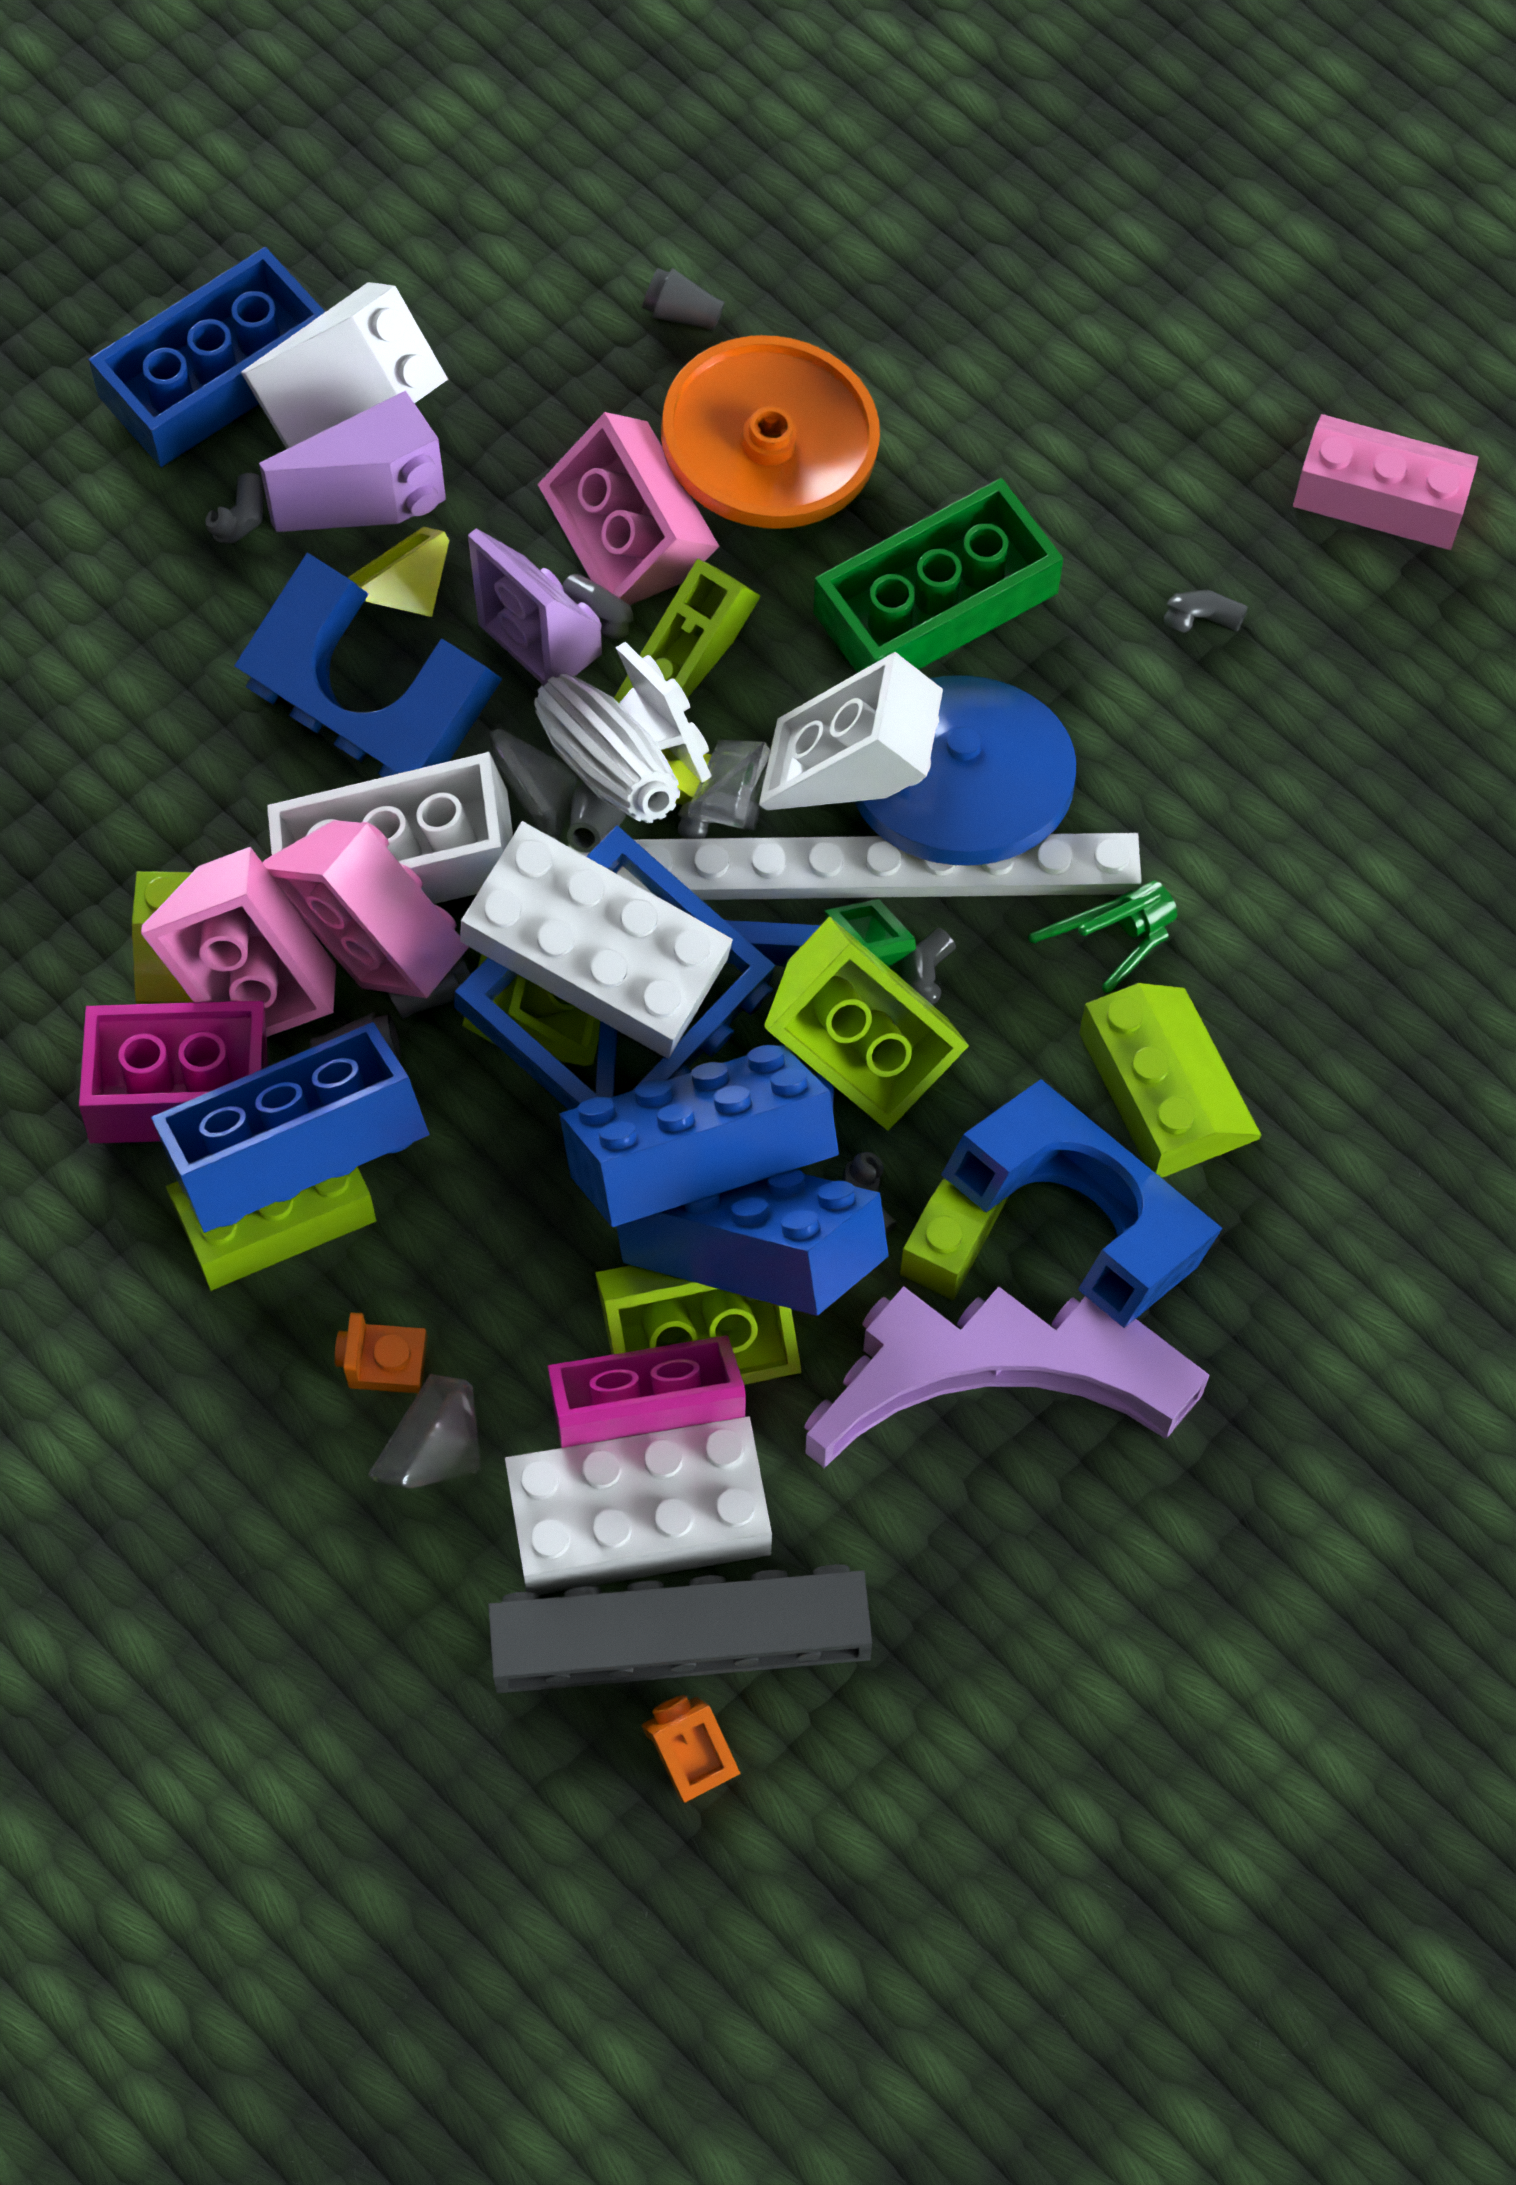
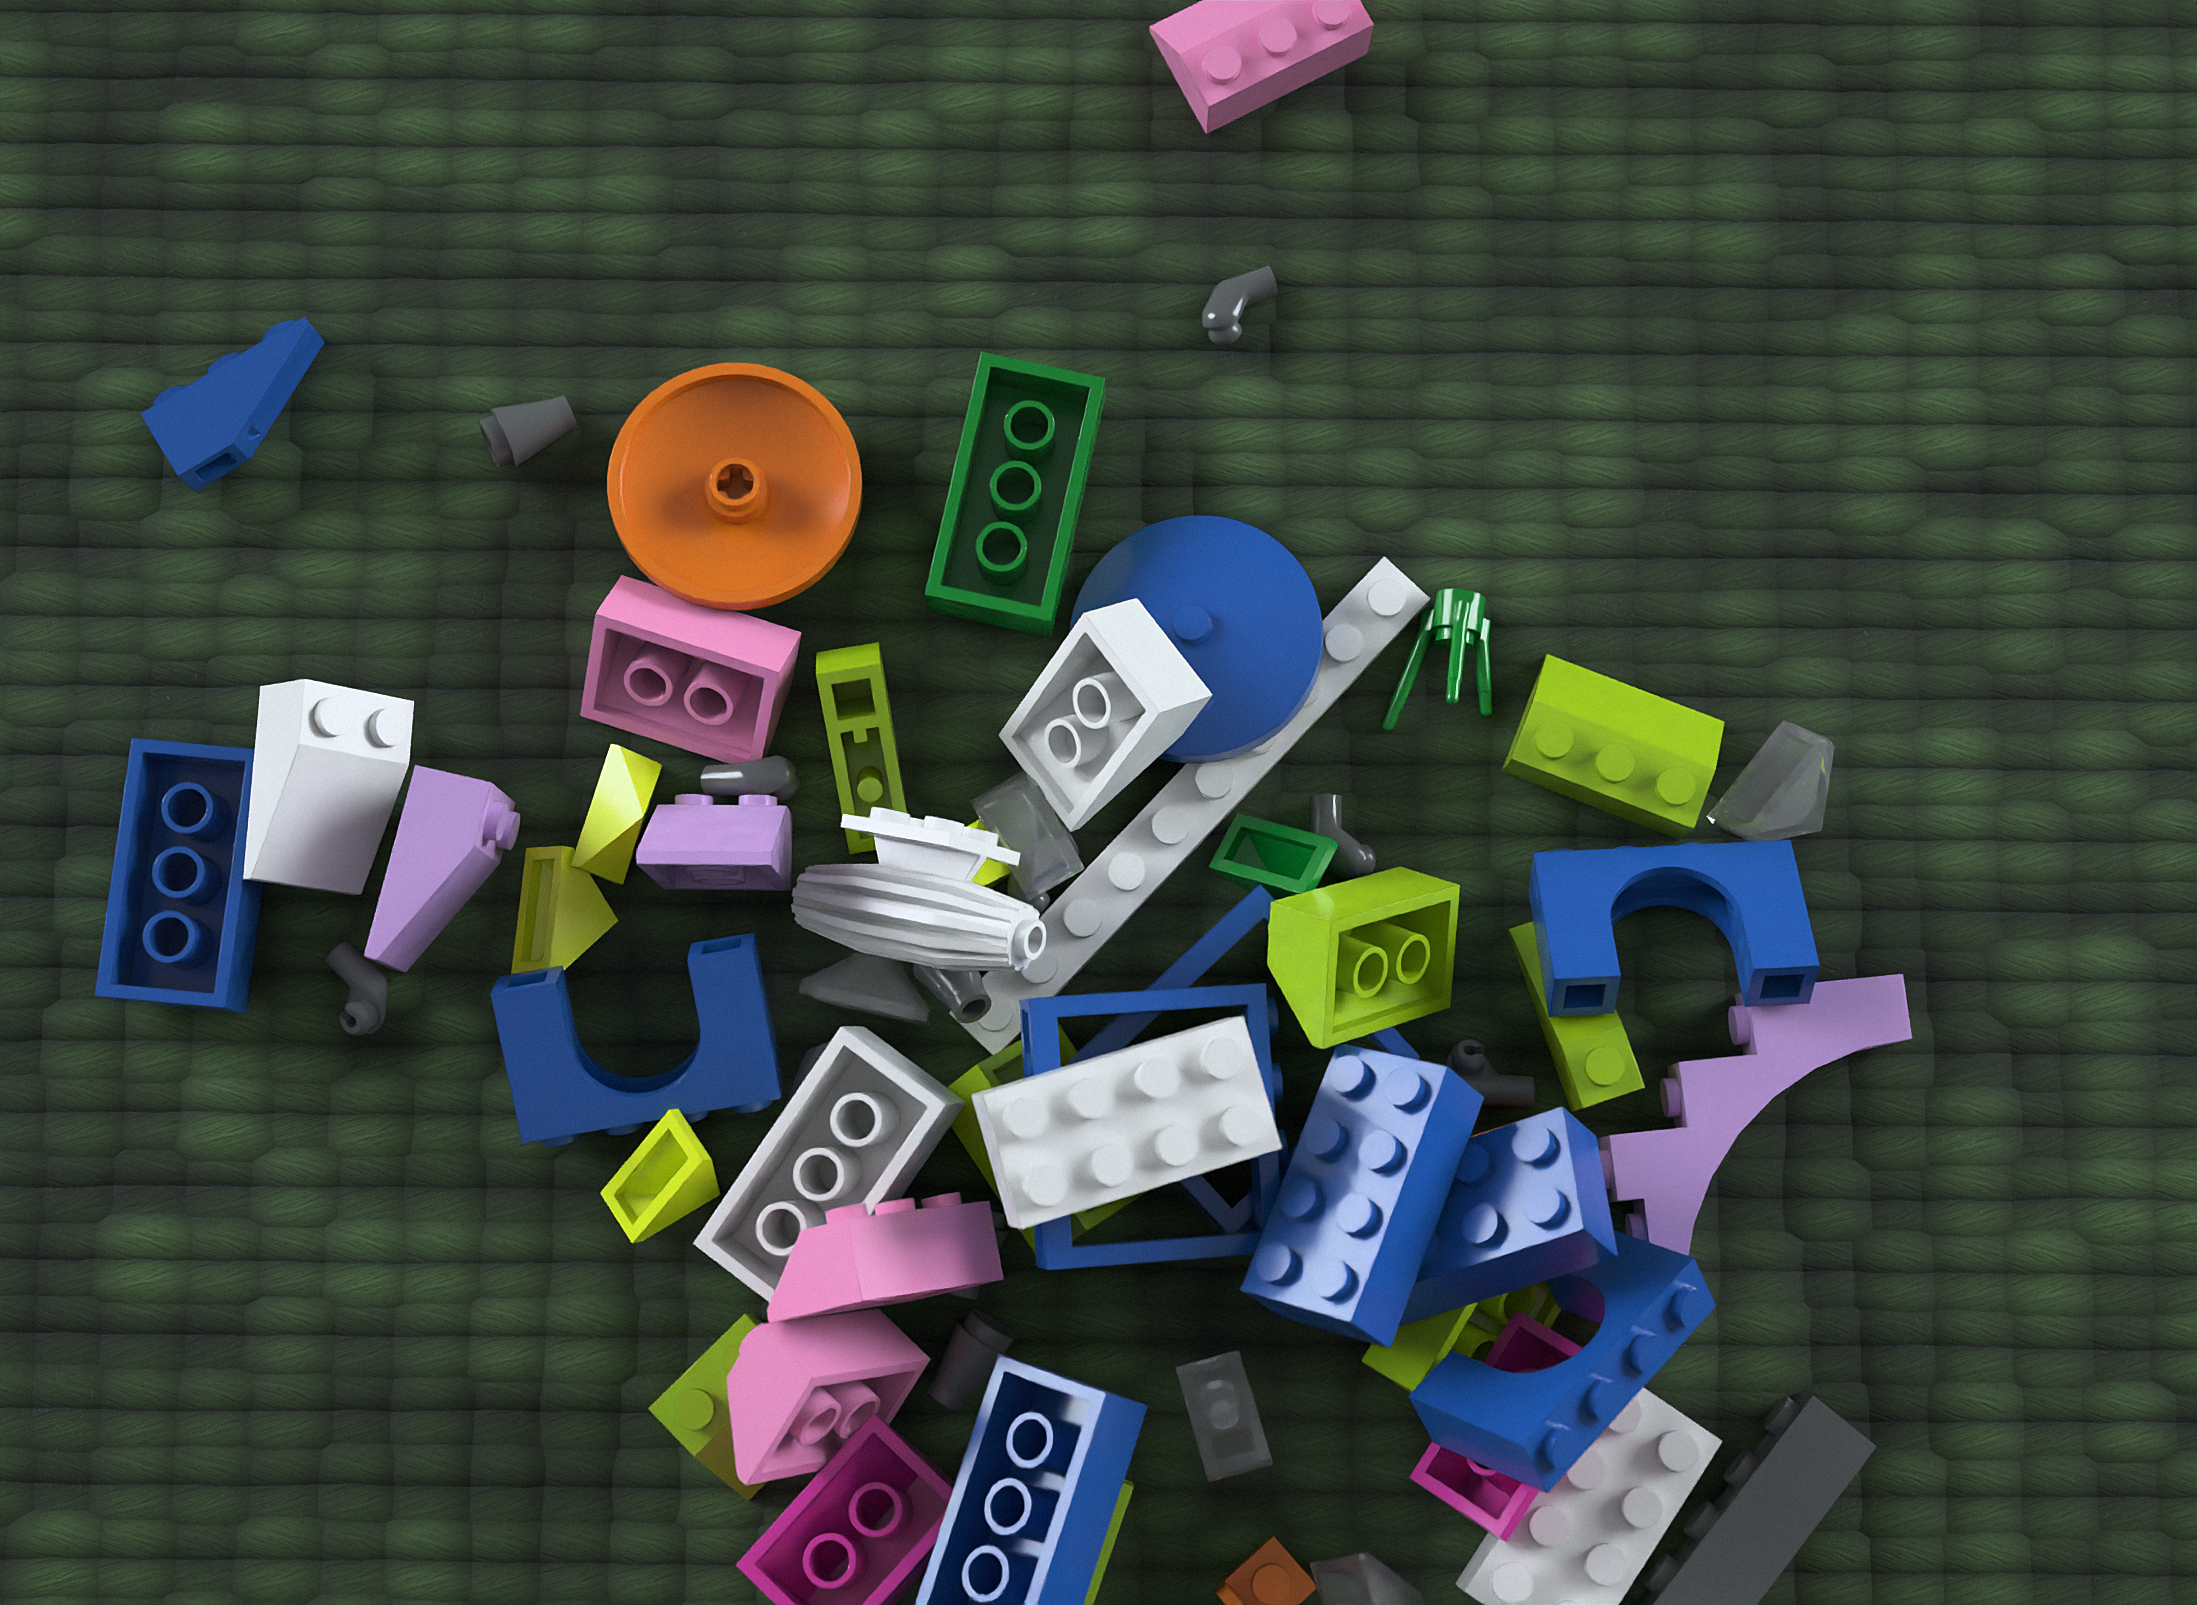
camera: 45 degrees left, 15 degrees up
none -> blue slope [140,316,324,492]
none -> neon yellow slope [571,744,662,885]
none -> neon yellow slope [600,1109,721,1244]
none -> clear slope [1176,1350,1273,1483]
none -> blue arch [1408,1230,1716,1494]
none -> clear slope [1707,720,1835,842]

